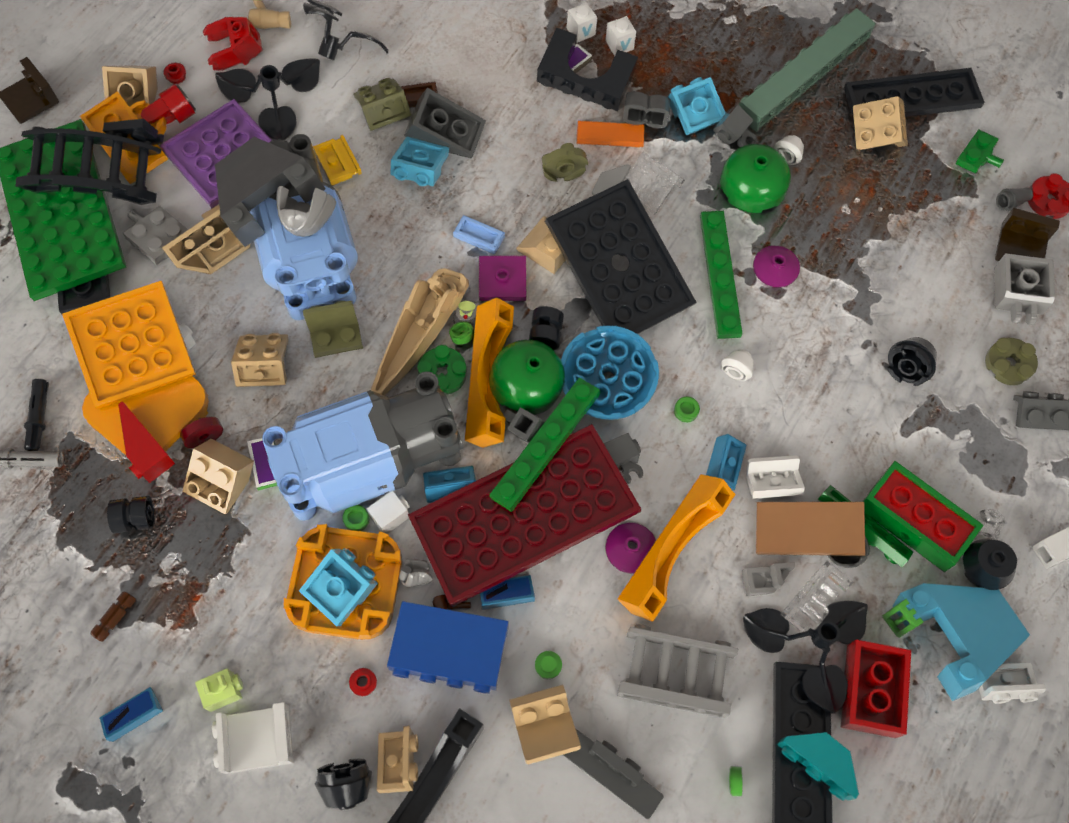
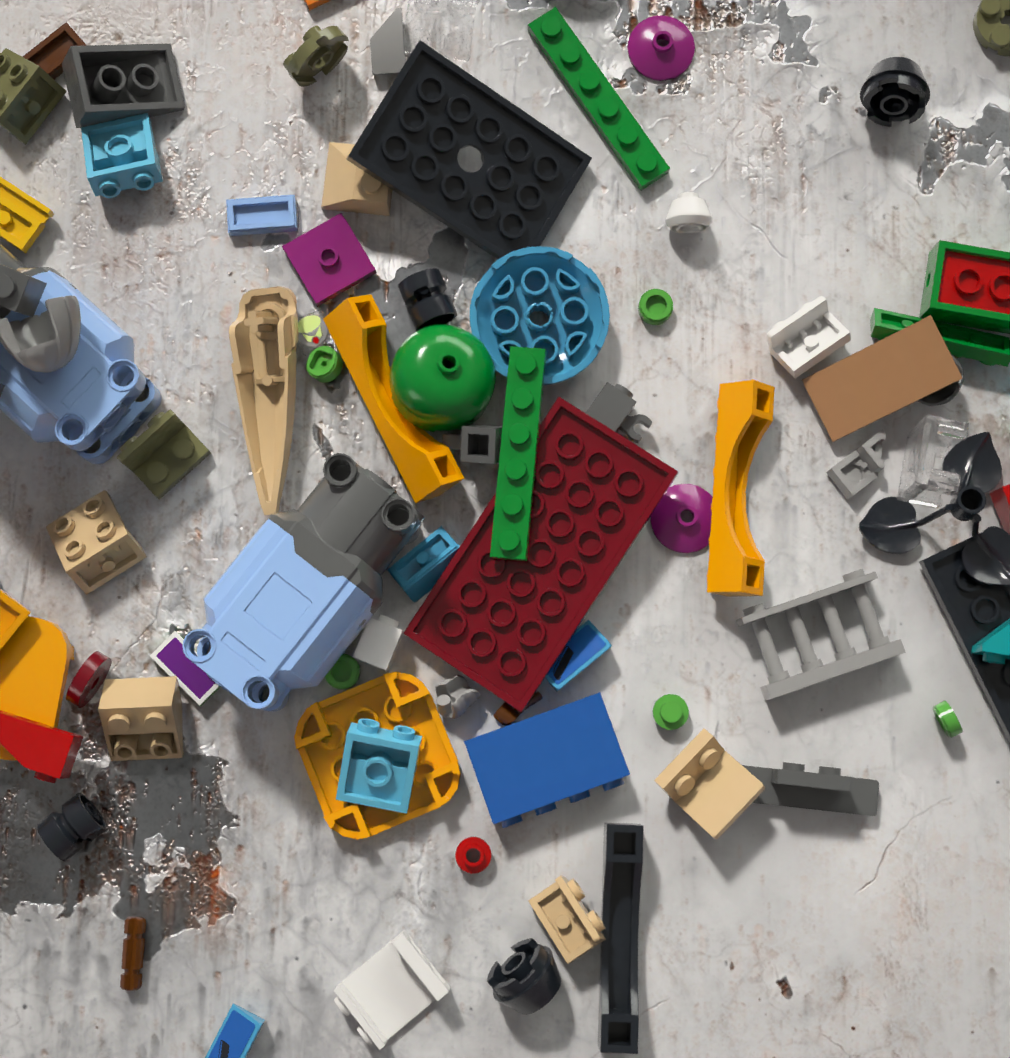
camera: 30 degrees left, 15 degrees up
yellowish green brick [195,668,243,712] -> none
green plate [417,345,467,395] -> none
dark azure slope [706,434,747,490] -> none

